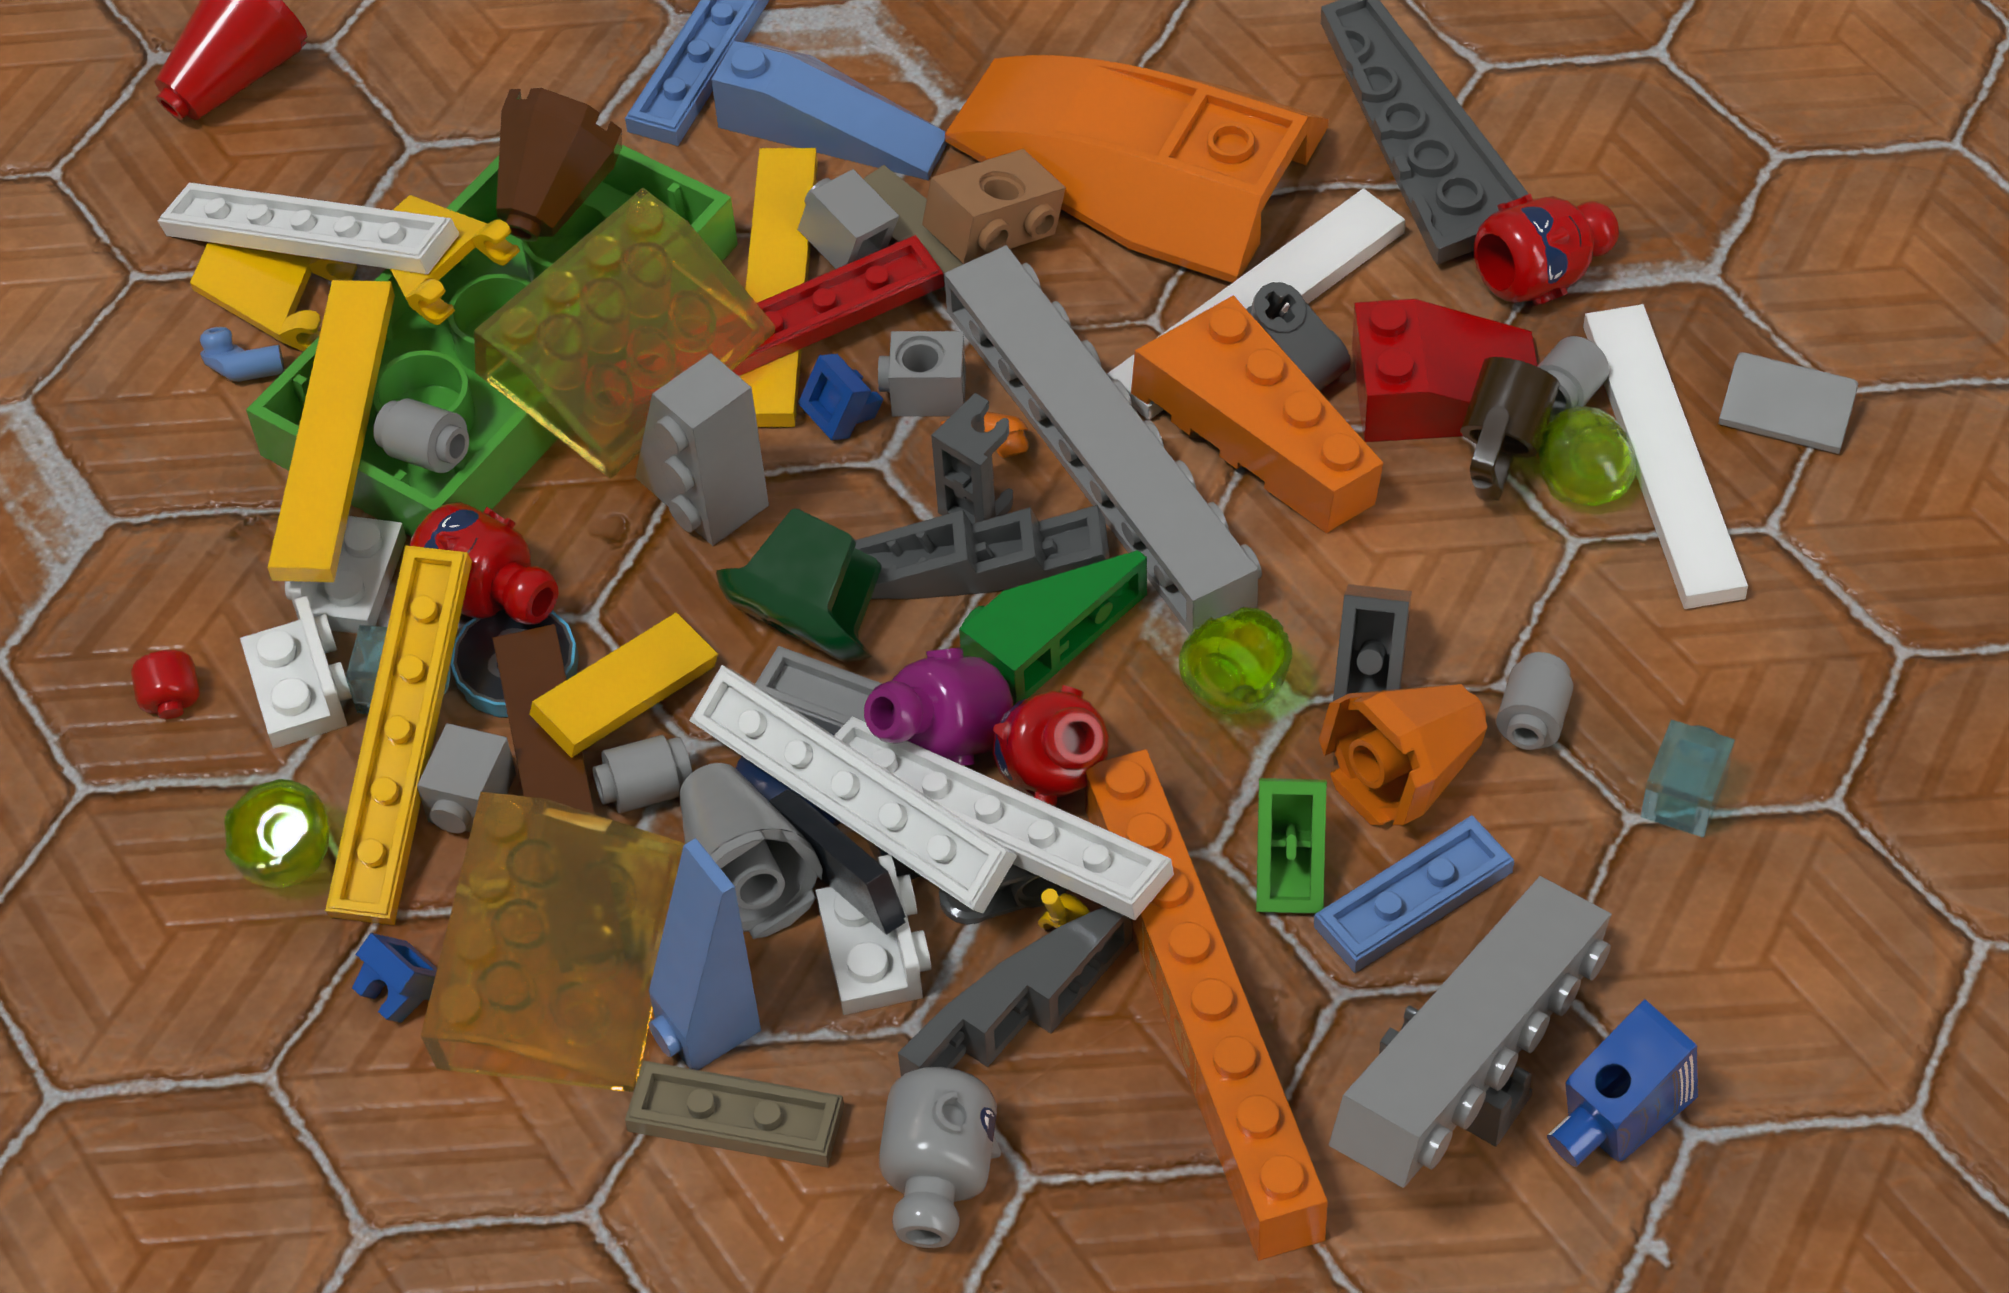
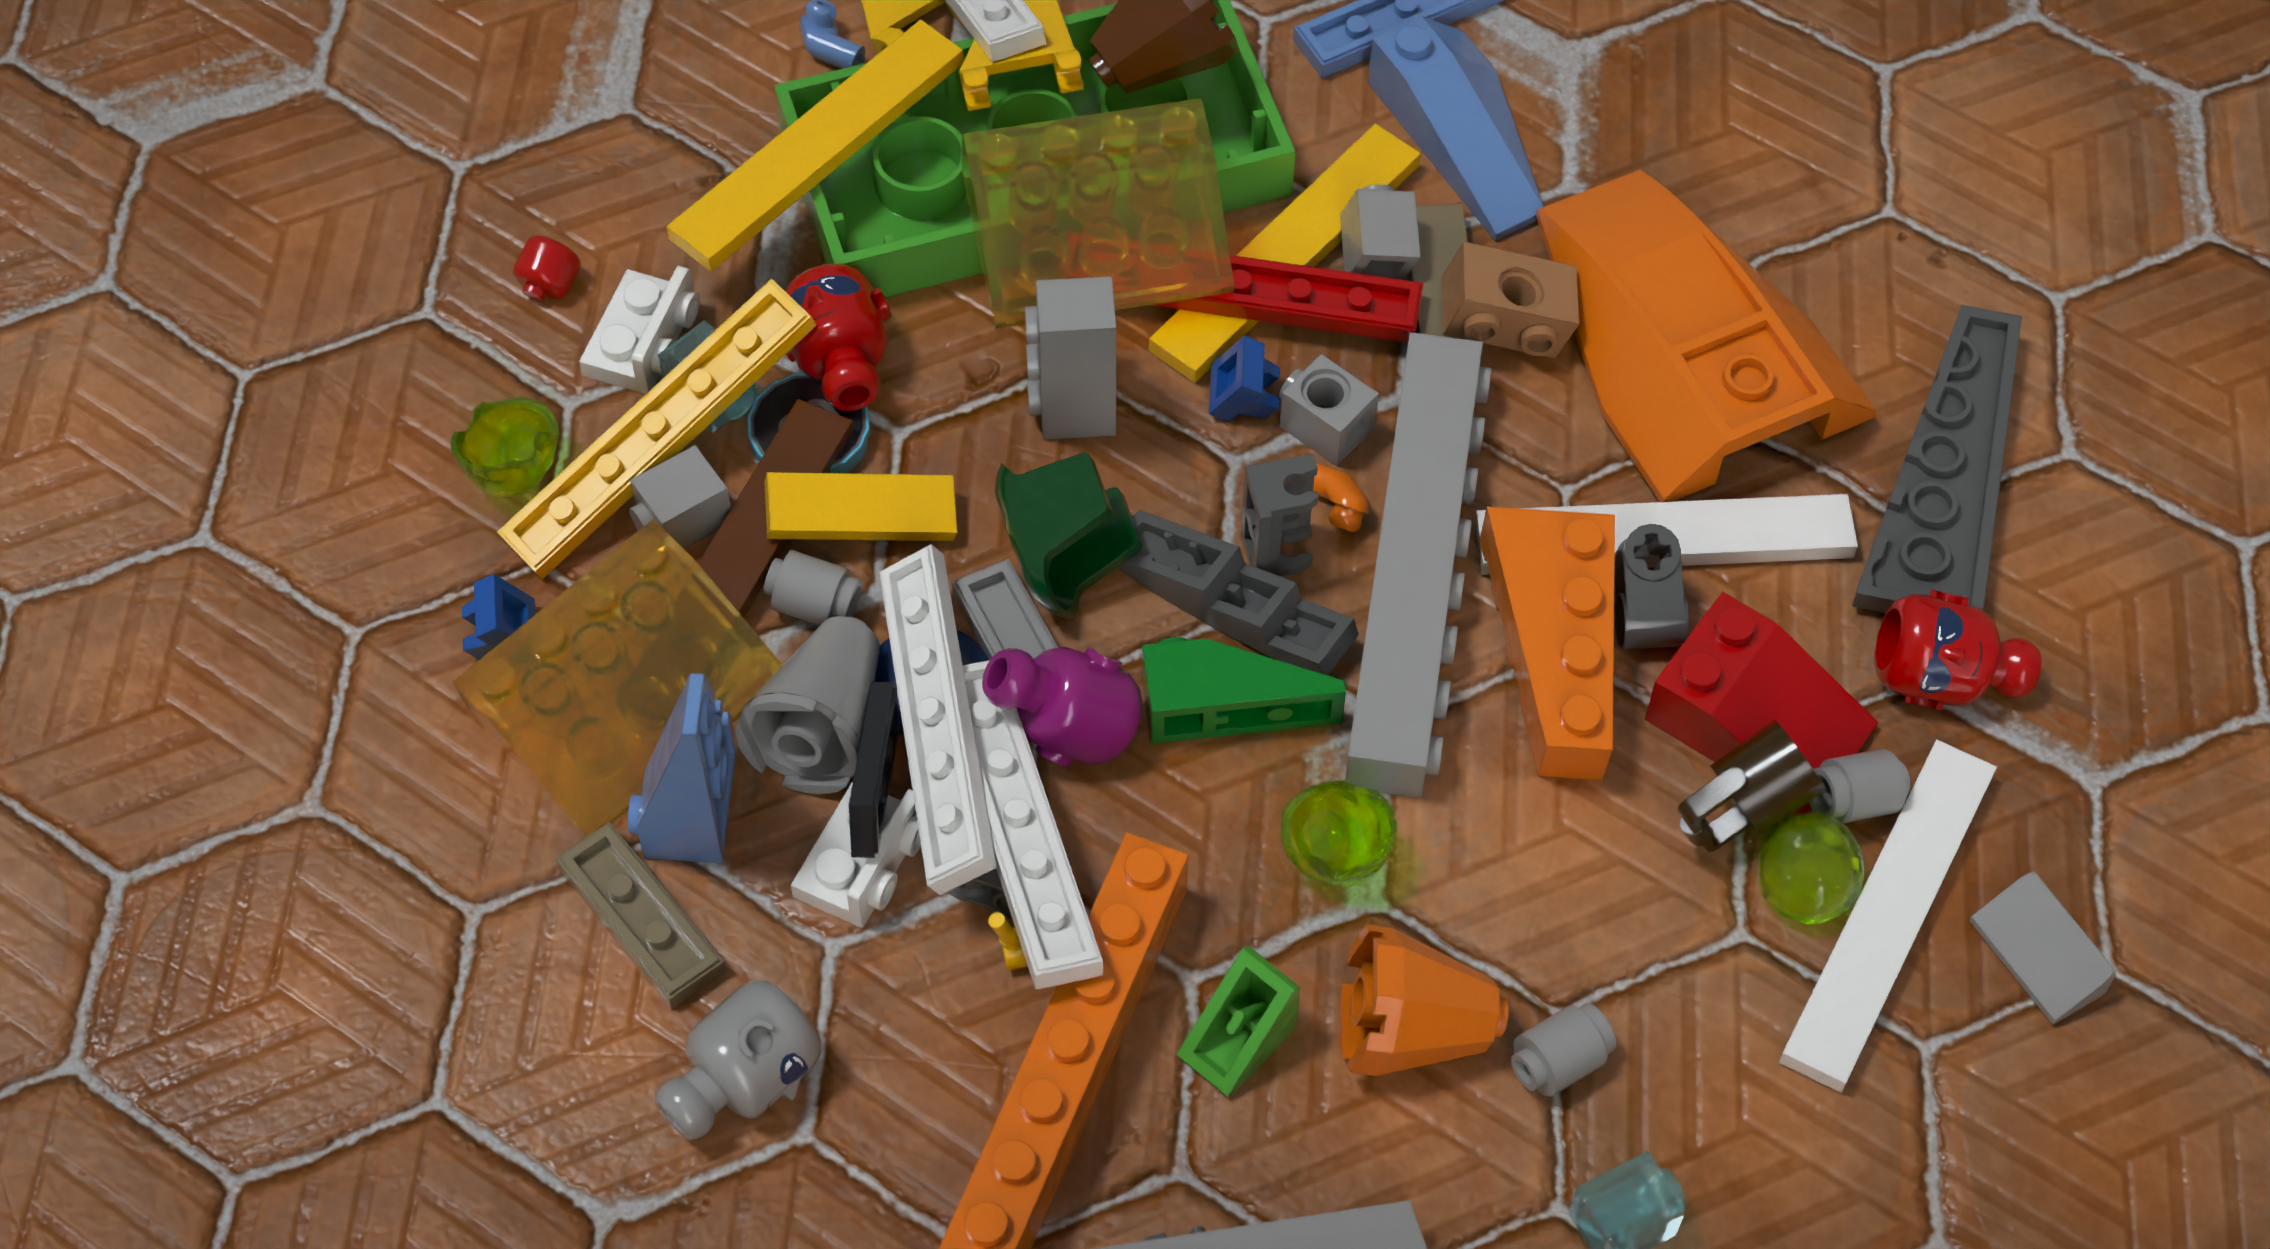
camera: 35 degrees right, 5 degrees up
white bracket [285,516,407,636] -> none
light grey brick [374,398,469,473] -> none
dark grey slope [898,906,1133,1076] -> none
red piece [993,685,1109,807] -> none
medium blue tile [1314,815,1514,973] -> none
dark grey slope [1333,584,1412,701] -> none

